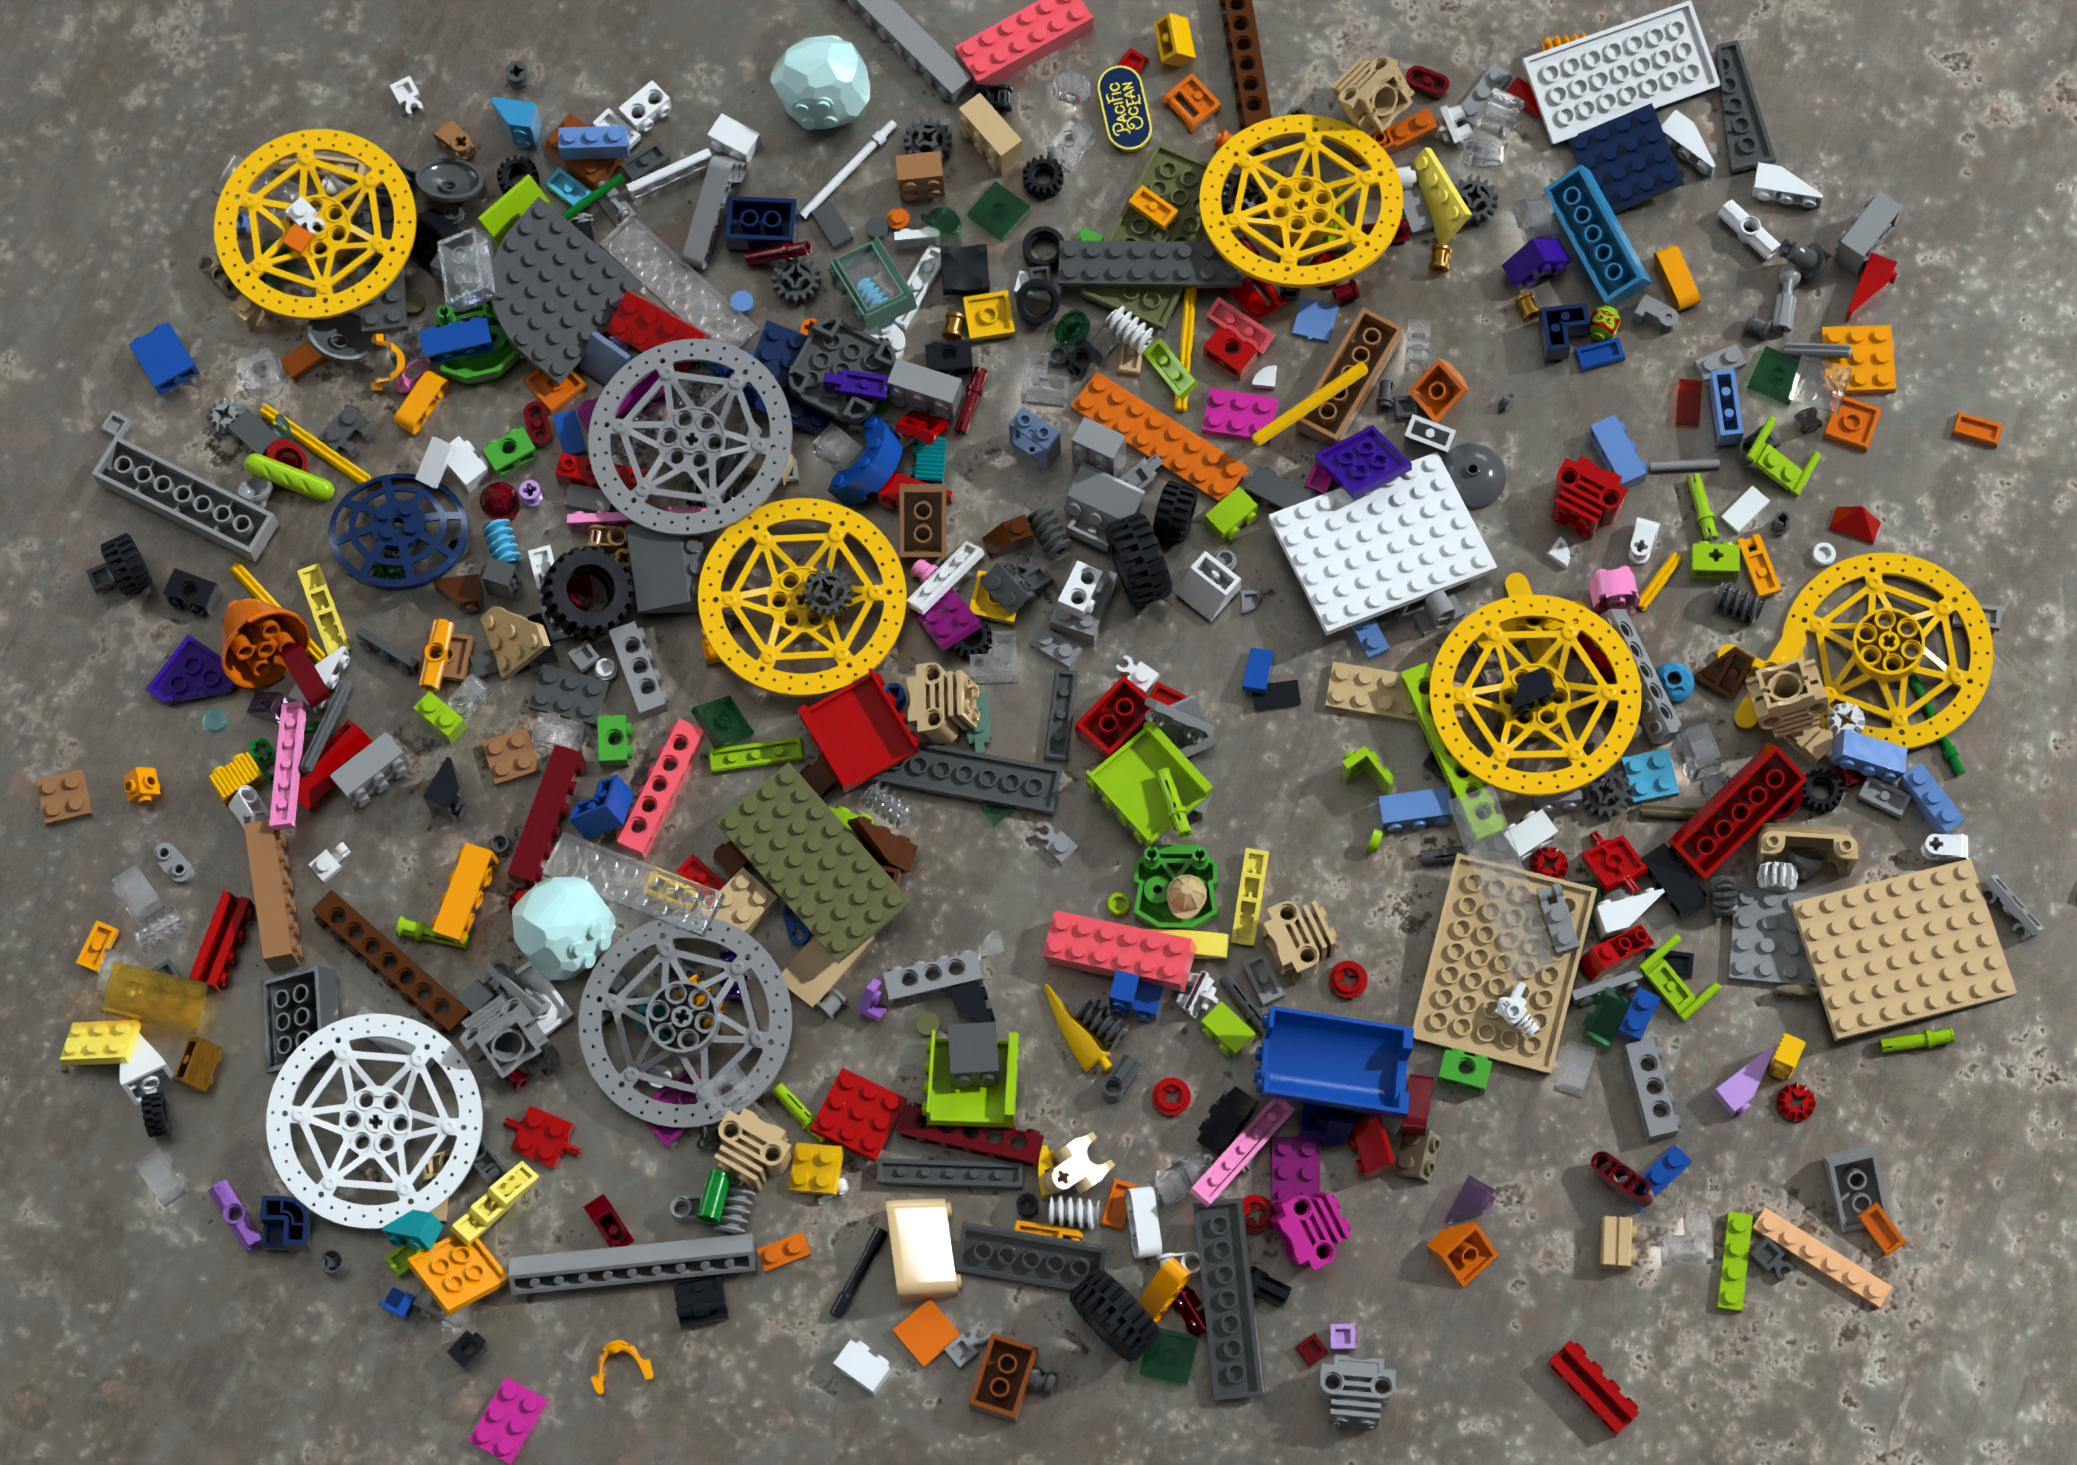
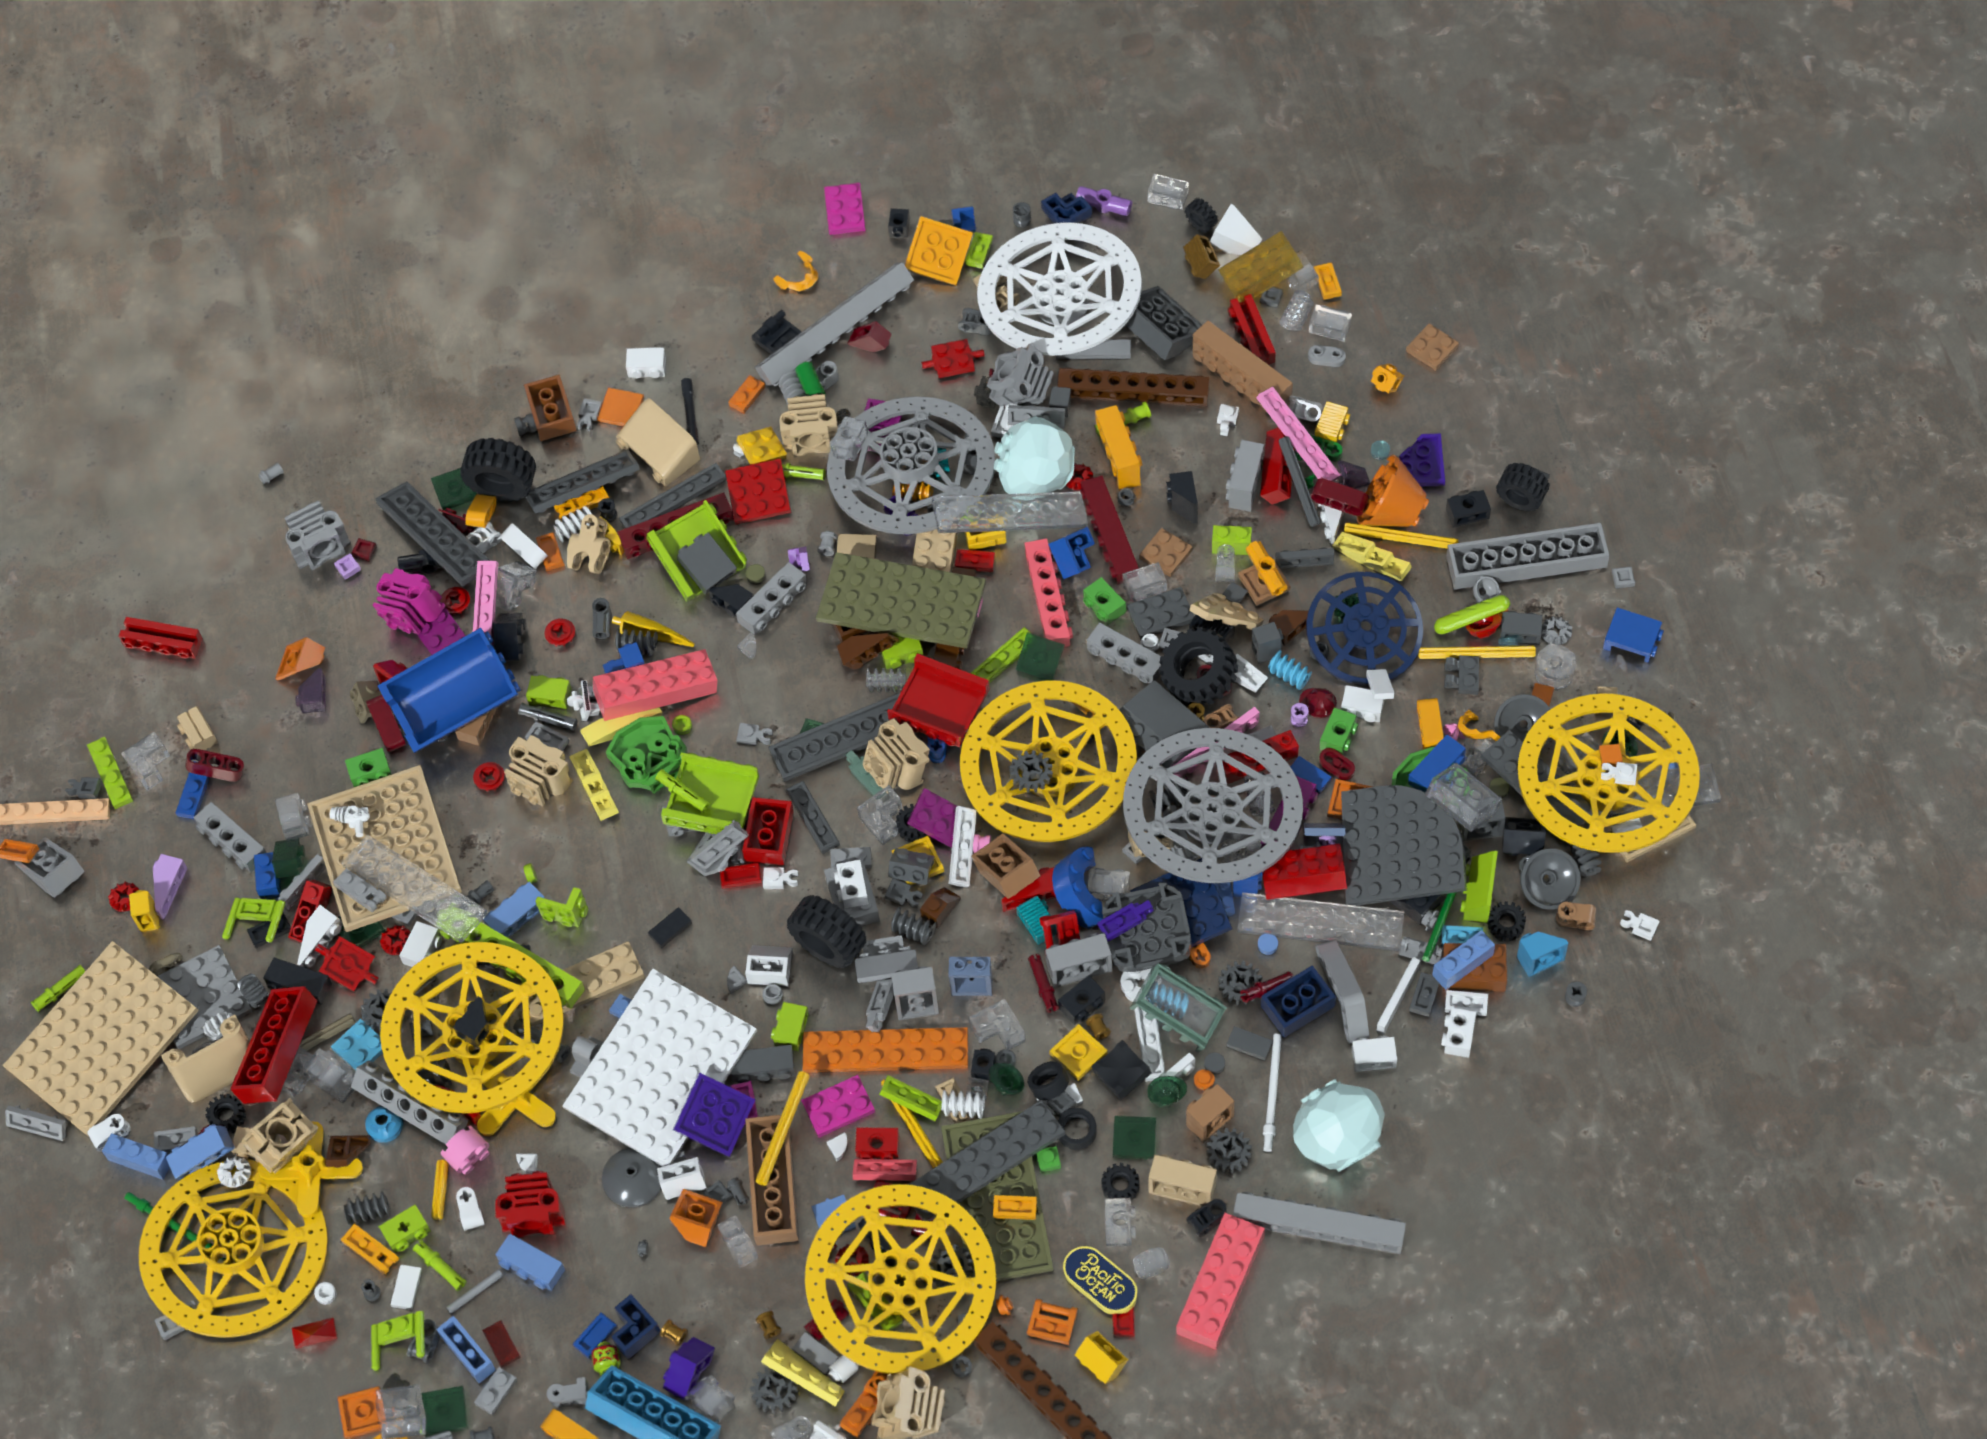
camera: 145 degrees right, 10 degrees down
light yellow plate [59,1020,141,1066] -> none
teal slope [382,1209,443,1251] -> none
light yellow slope [450,1161,539,1246] -> none
black tyre [1153,481,1198,544] -> none
tan piece [1167,875,1207,919] -> none
blue tile [1242,648,1274,694] -> none

